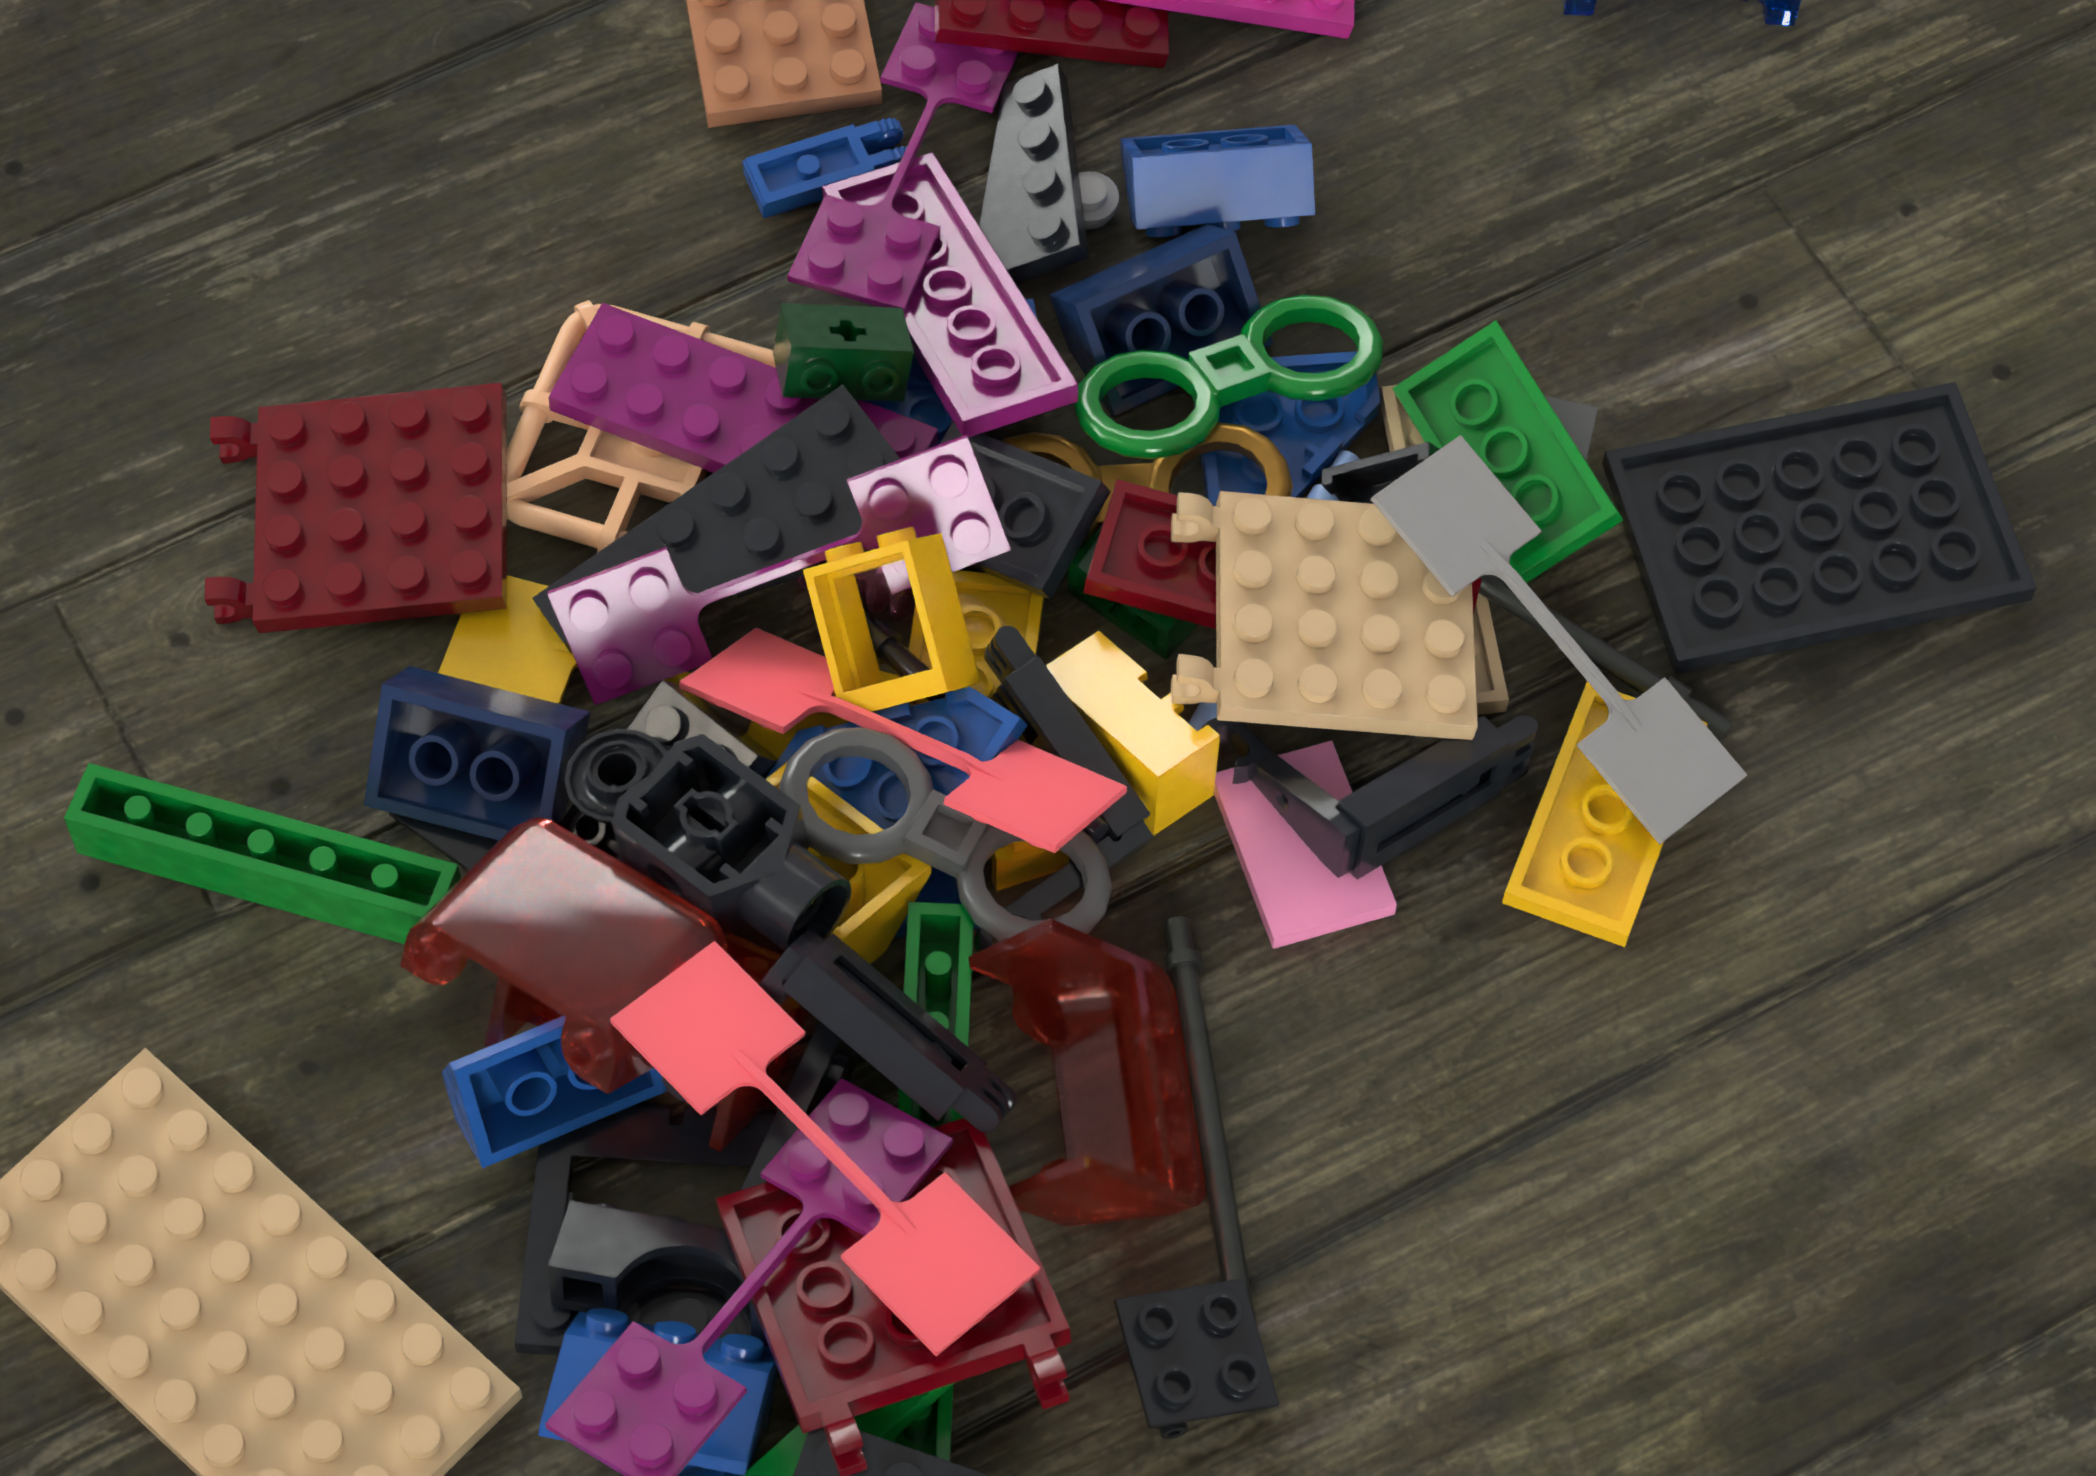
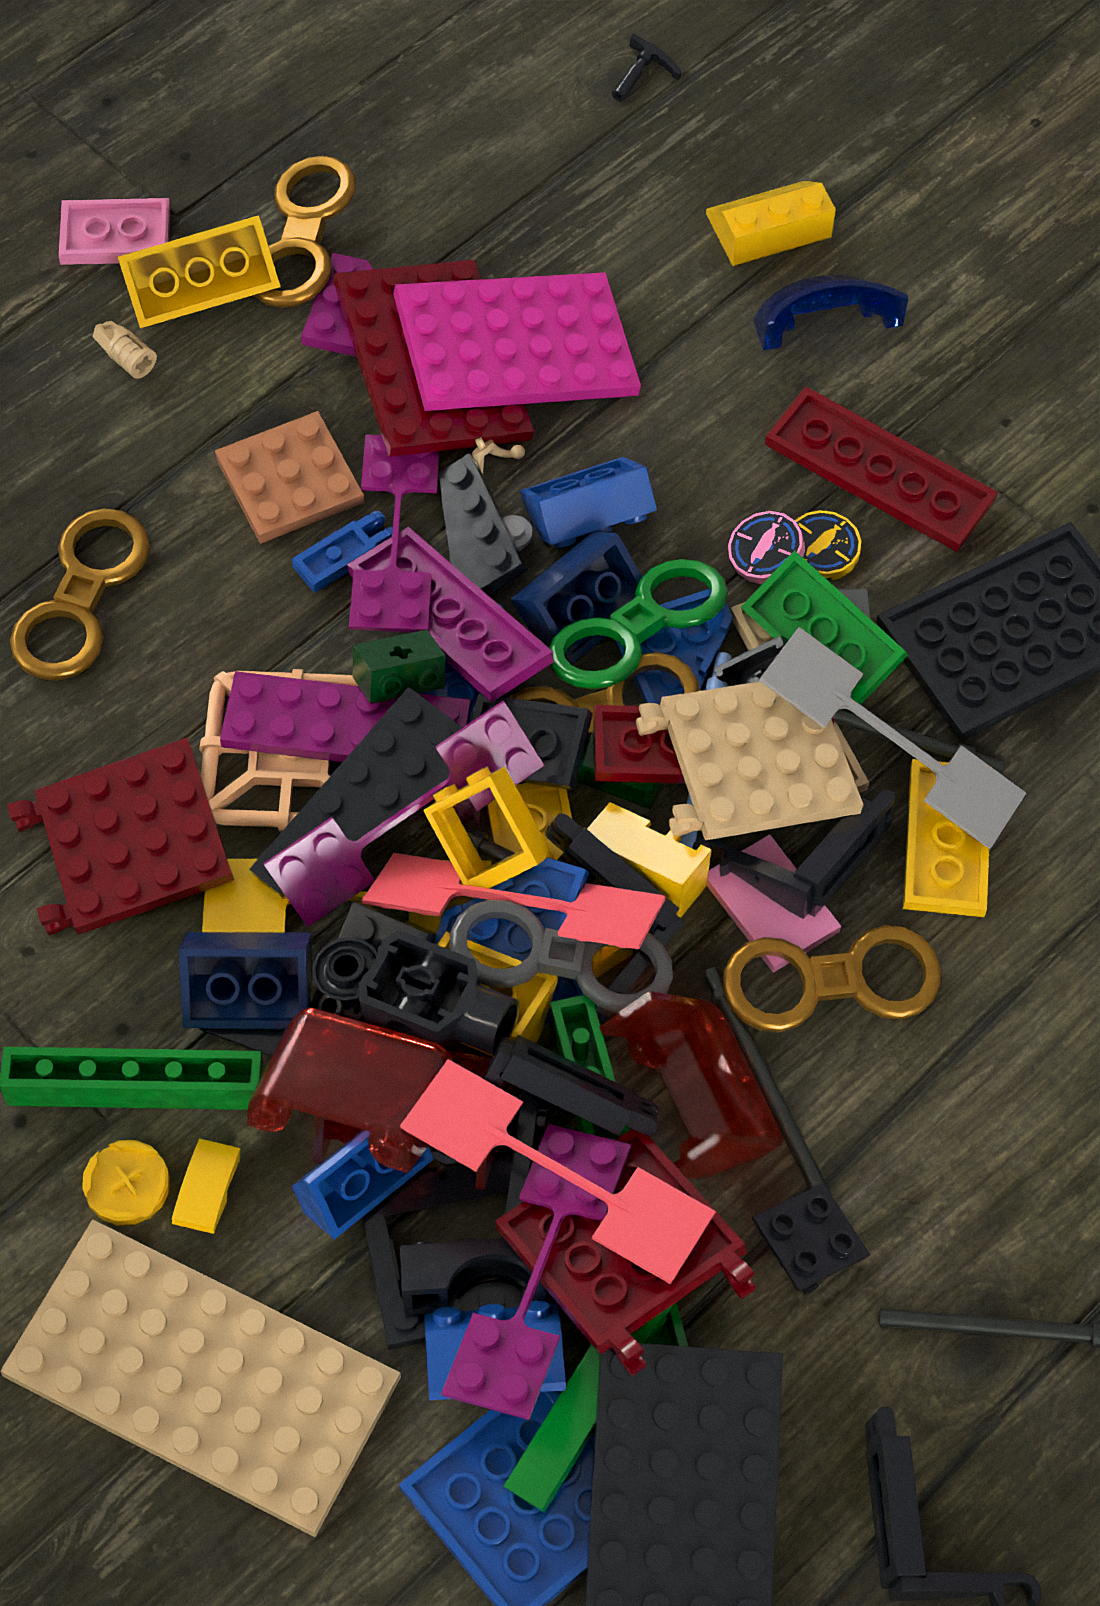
camera: 15 degrees left, 0 degrees up
none -> pearl gold bar [10,508,150,681]
none -> yellow tile [83,1140,170,1226]
none -> yellow slope [172,1138,240,1234]
none -> tan piece [472,437,525,474]
none -> pearl gold bar [723,925,941,1032]
none -> tile [728,511,805,584]
none -> dark red plate [765,386,998,552]
none -> tile [795,510,862,580]

